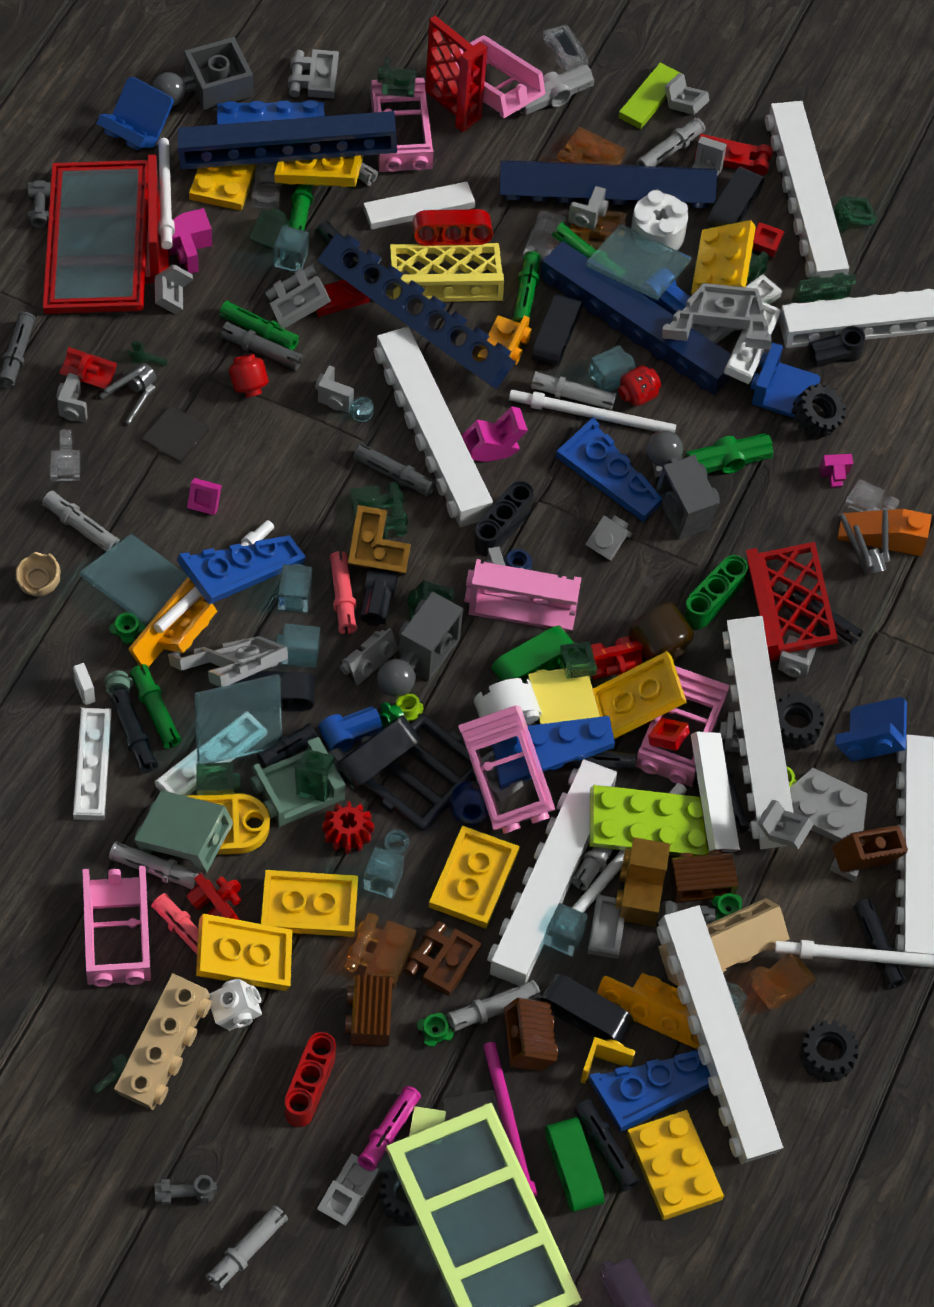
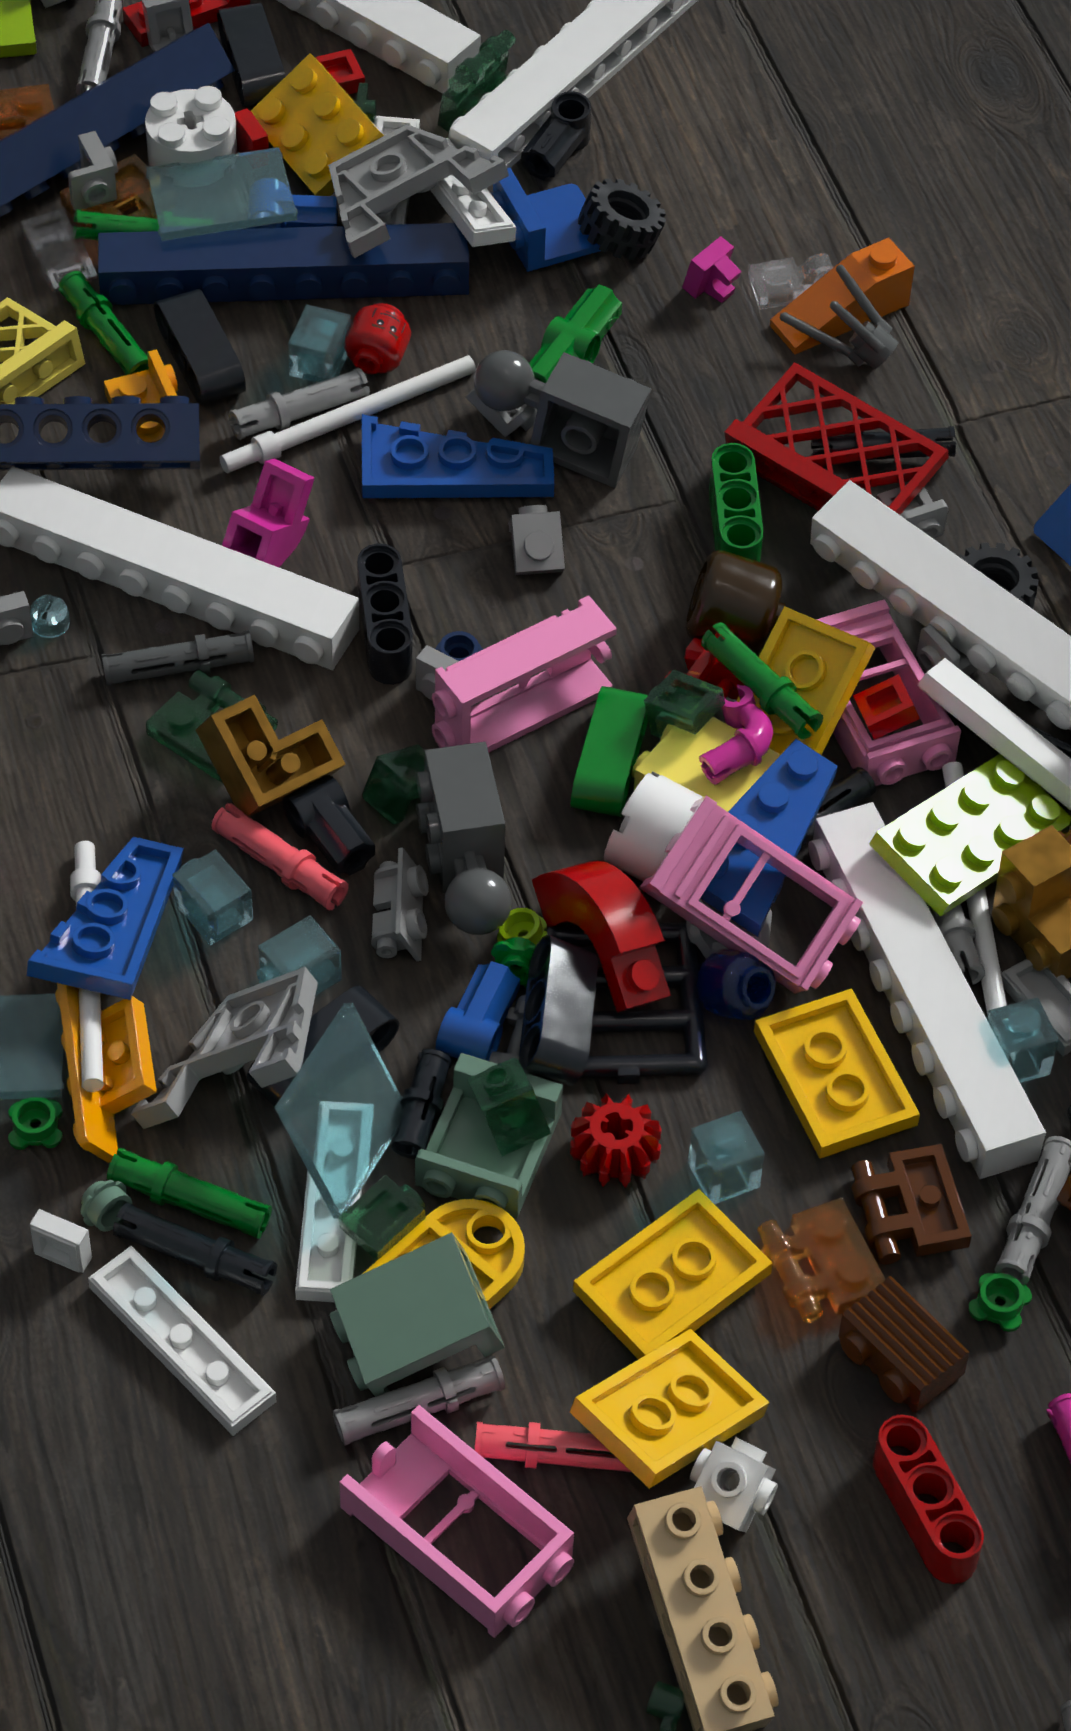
camera: 40 degrees left, 5 degrees down
red hips [186,873,241,920] -> none
clear light blue hinge [384,829,409,856] -> none
none -> red tile [234,108,269,174]
none -> red arch [531,861,671,1013]
none -> dark pink piece [699,685,773,785]
none -> green pin [701,622,823,739]

